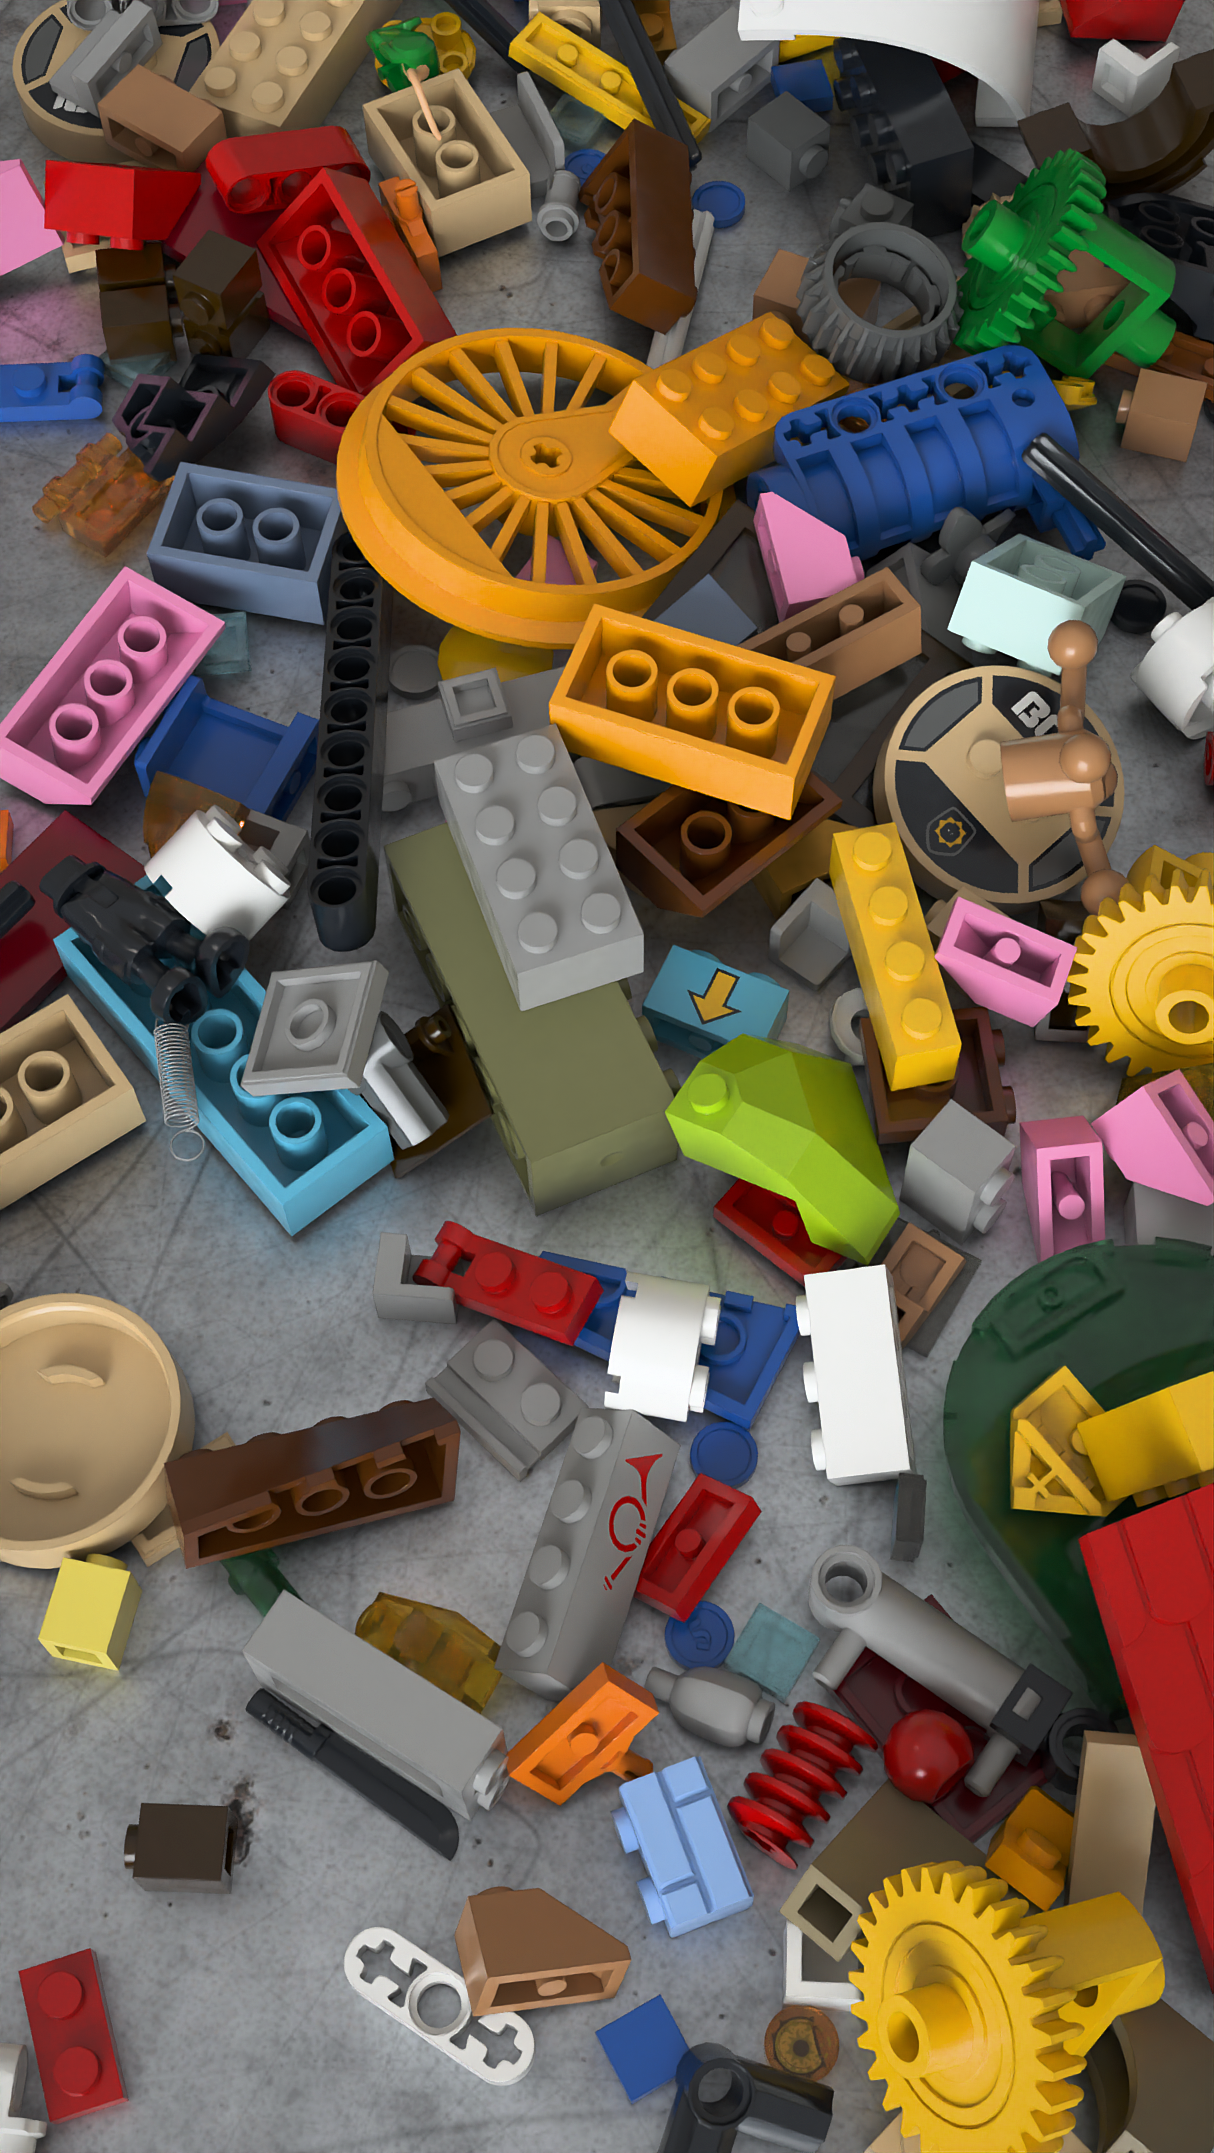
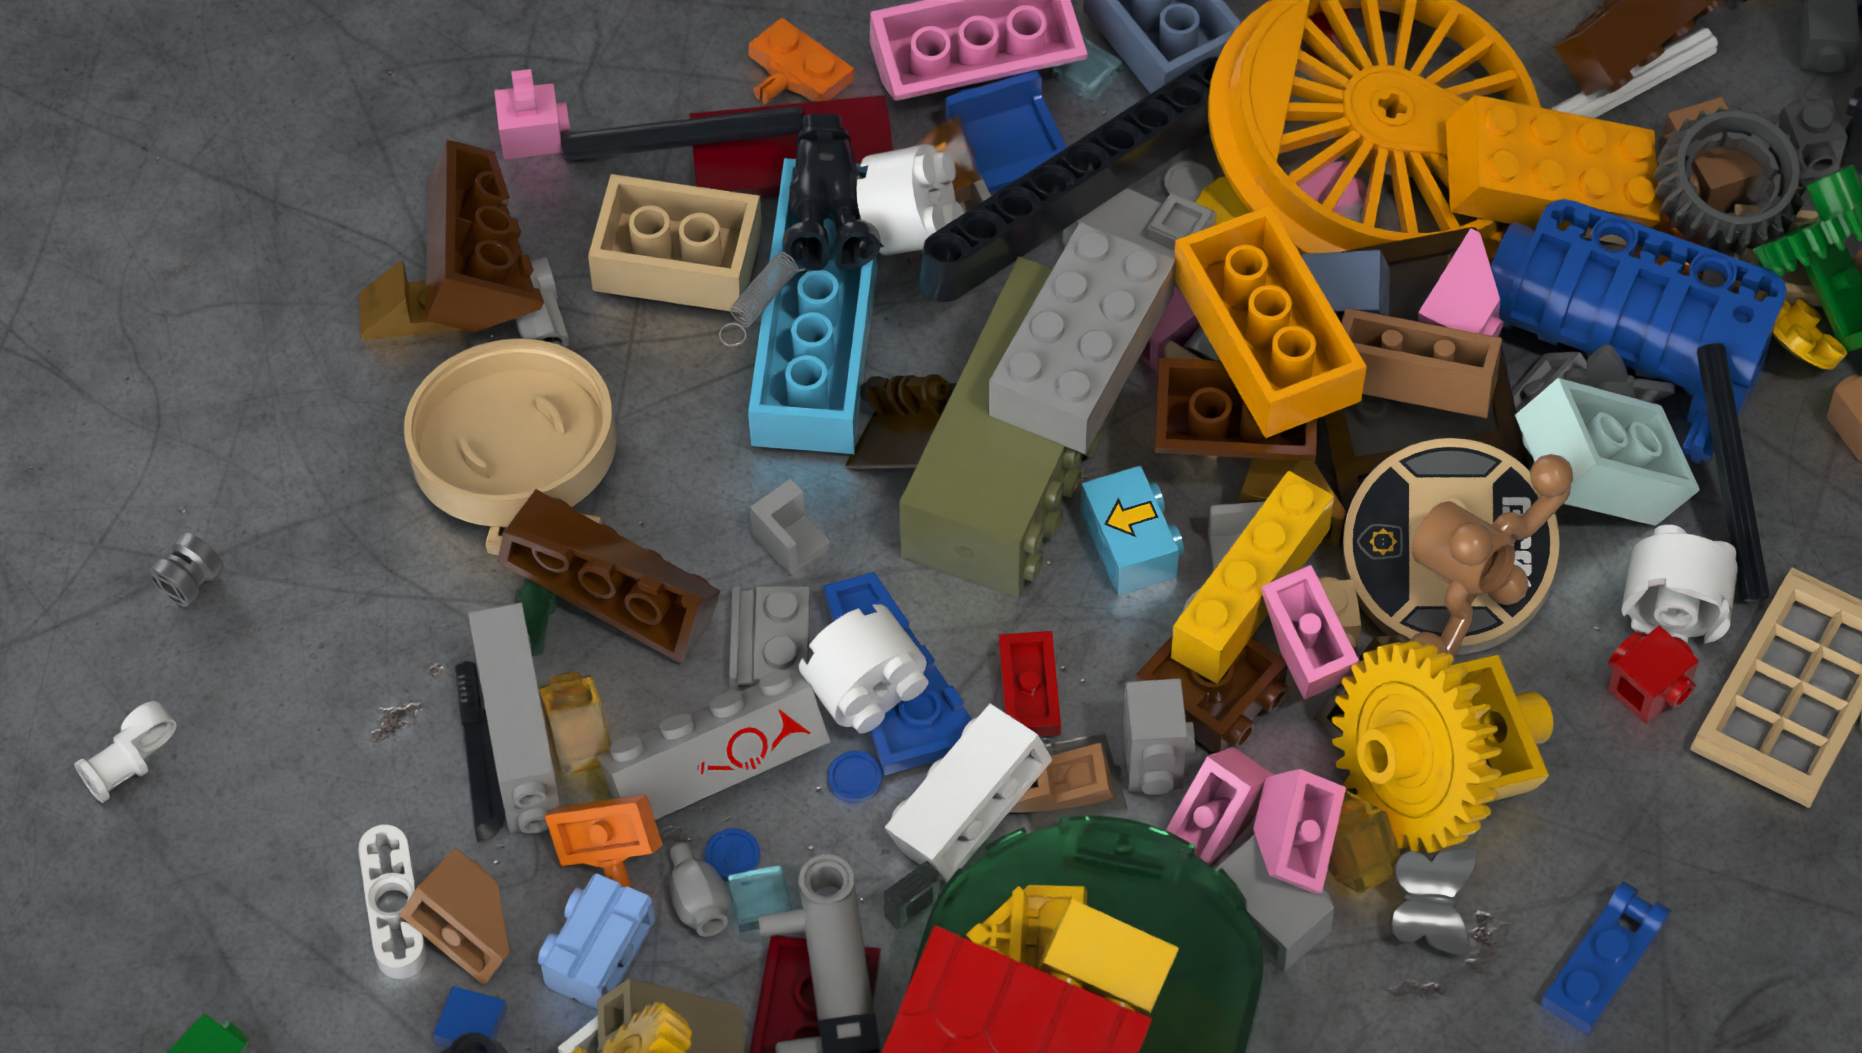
camera: 45 degrees right, 5 degrees down
red plate [18,1948,129,2125] -> none
light yellow brick [38,1554,142,1671] -> none
dark brown brick [124,1803,238,1894] -> none
light grey tile [240,960,389,1096] -> none
dark grey piece [348,1011,450,1150] -> none
red plate [412,1221,604,1346] -> none
red plate [633,1473,762,1623] -> none
lime brick [665,1033,900,1266] -> none
blue piece [692,181,745,228] -> none
red piece [727,1701,879,1870] -> none
red piece [883,1709,974,1804] -> none
black piece [1110,579,1167,634] -> none

